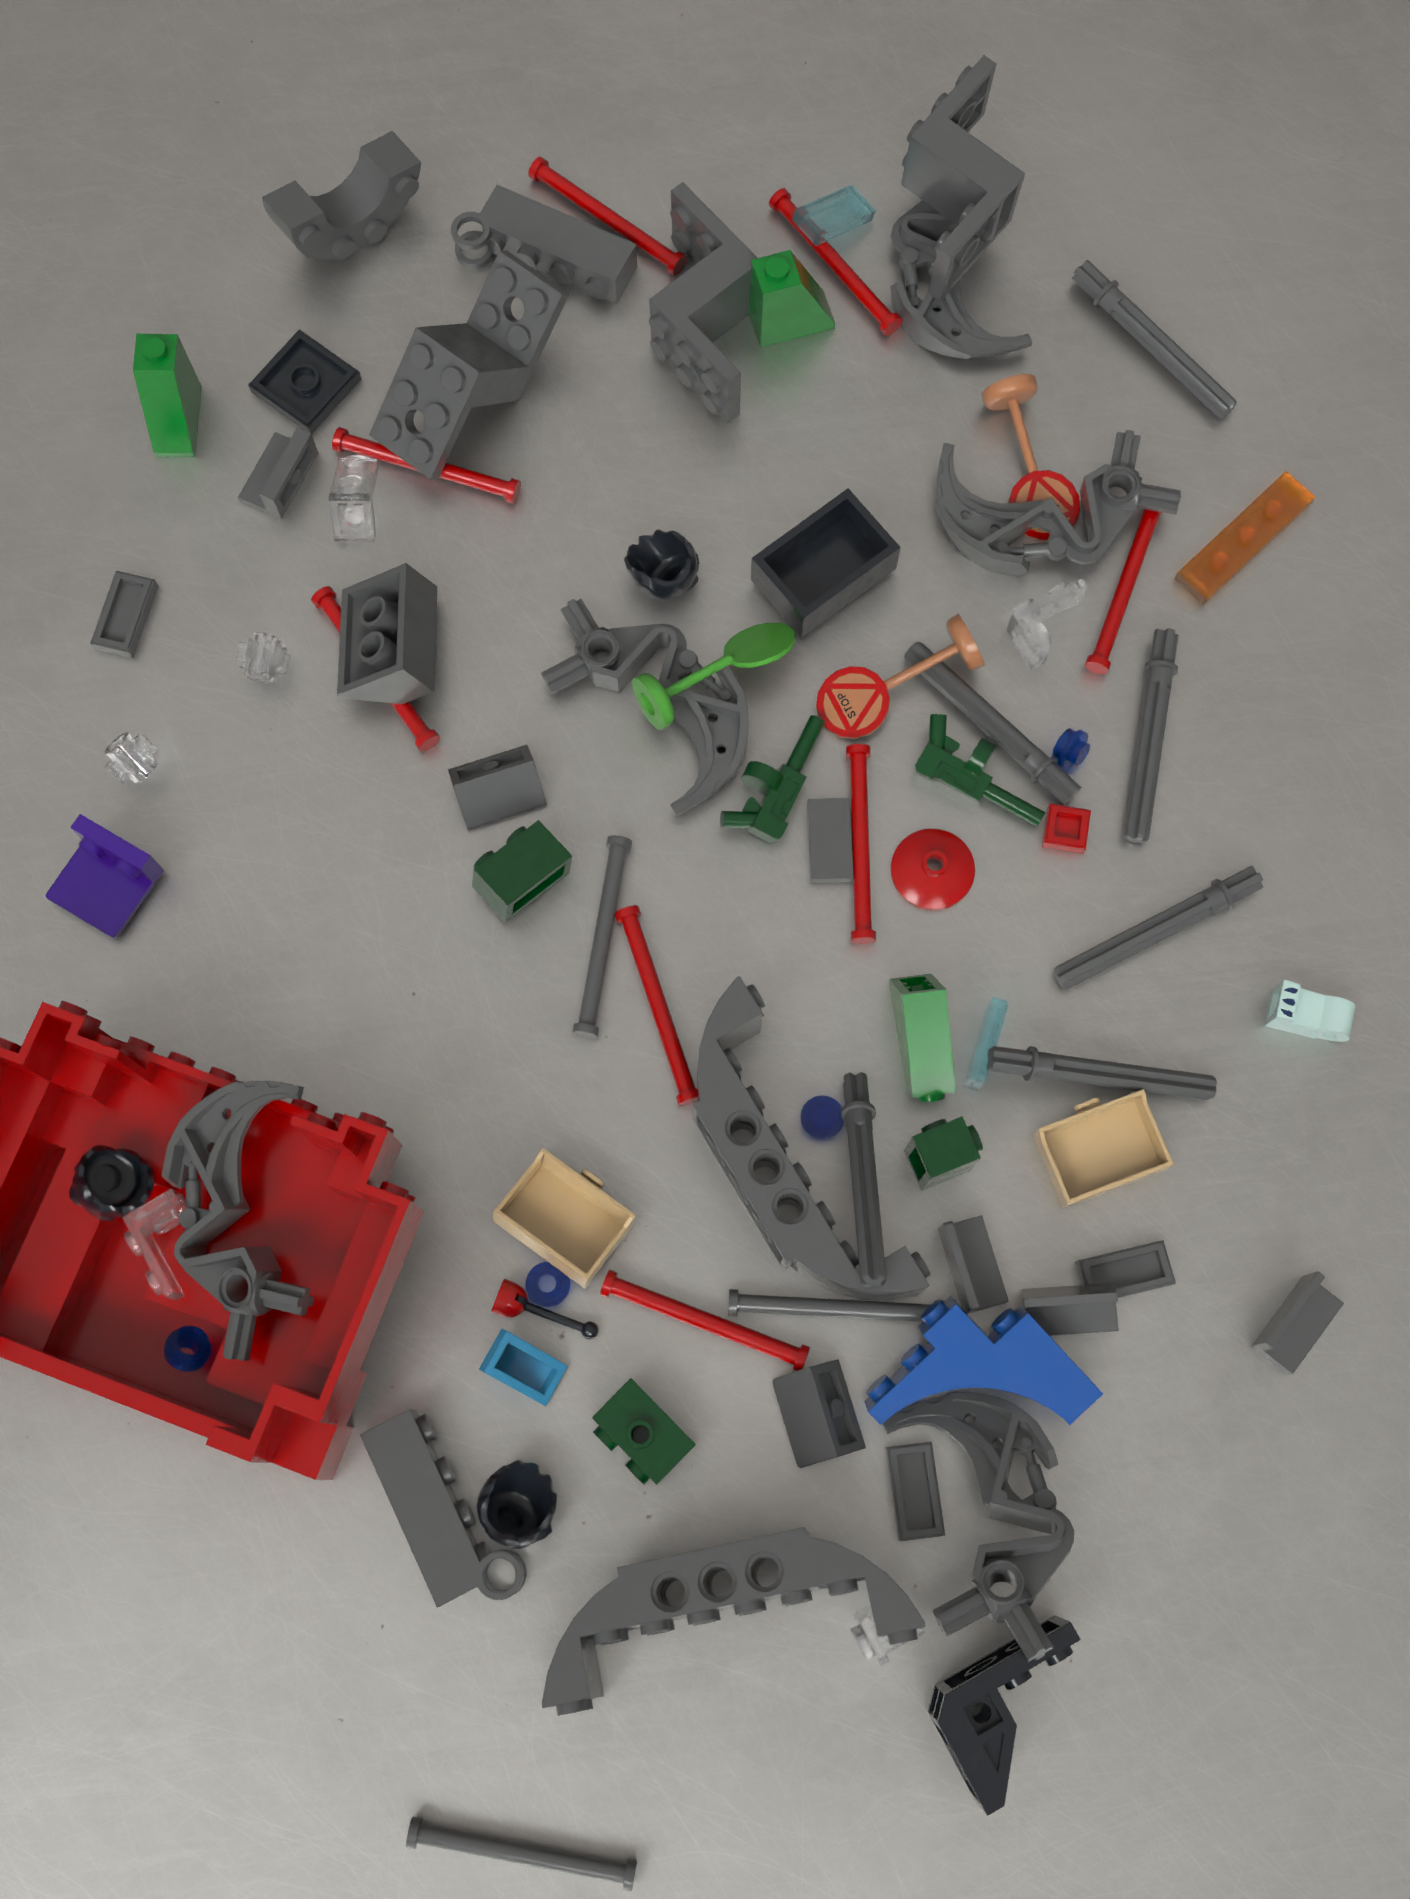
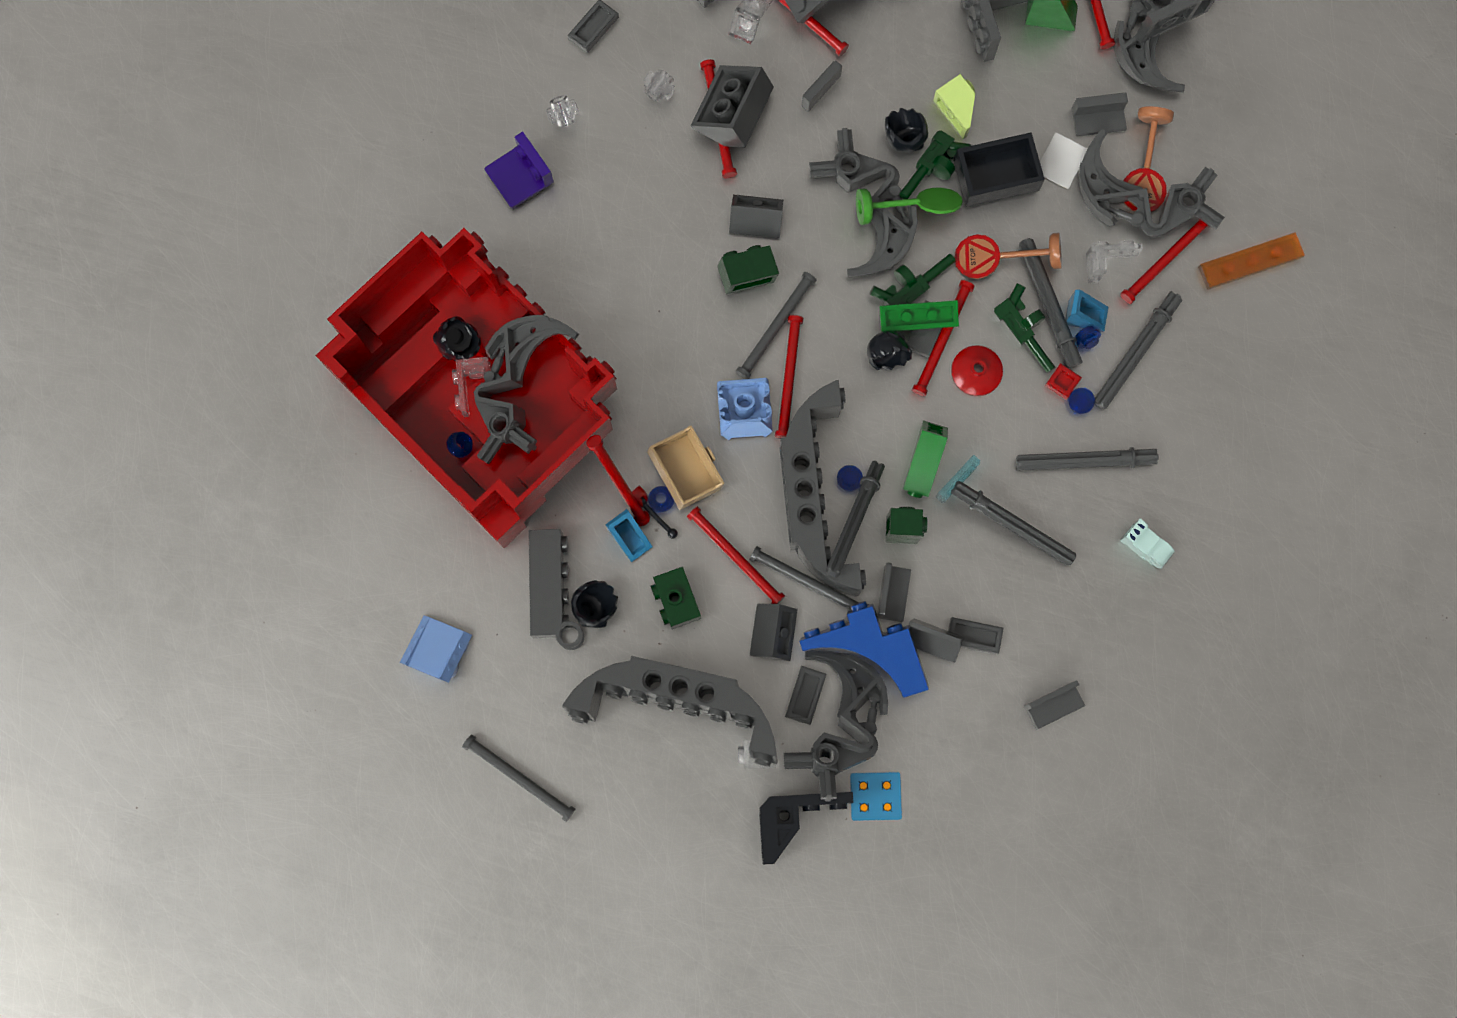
camera: 25 degrees right, 5 degrees up
tan container [1032,1089,1174,1209] -> none
dark grey axle [1072,260,1237,419] -> none
none -> light blue slope [400,615,472,683]
none -> red bar [586,435,650,526]
none -> light blue slope [717,378,773,440]
none -> dark grey tile [802,60,842,112]
none -> dark azure sticker [850,772,902,821]
none -> black hair [867,330,913,370]
none -> green plate [879,300,959,332]
none -> dark green piece [899,130,971,199]
none -> yellowish green slope [933,74,975,139]
none -> white sticker [1040,133,1088,189]
none -> dark azure slope [1065,289,1109,332]
none -> clear blue plate [1068,388,1095,414]
none -> dark grey panel [1072,92,1128,136]

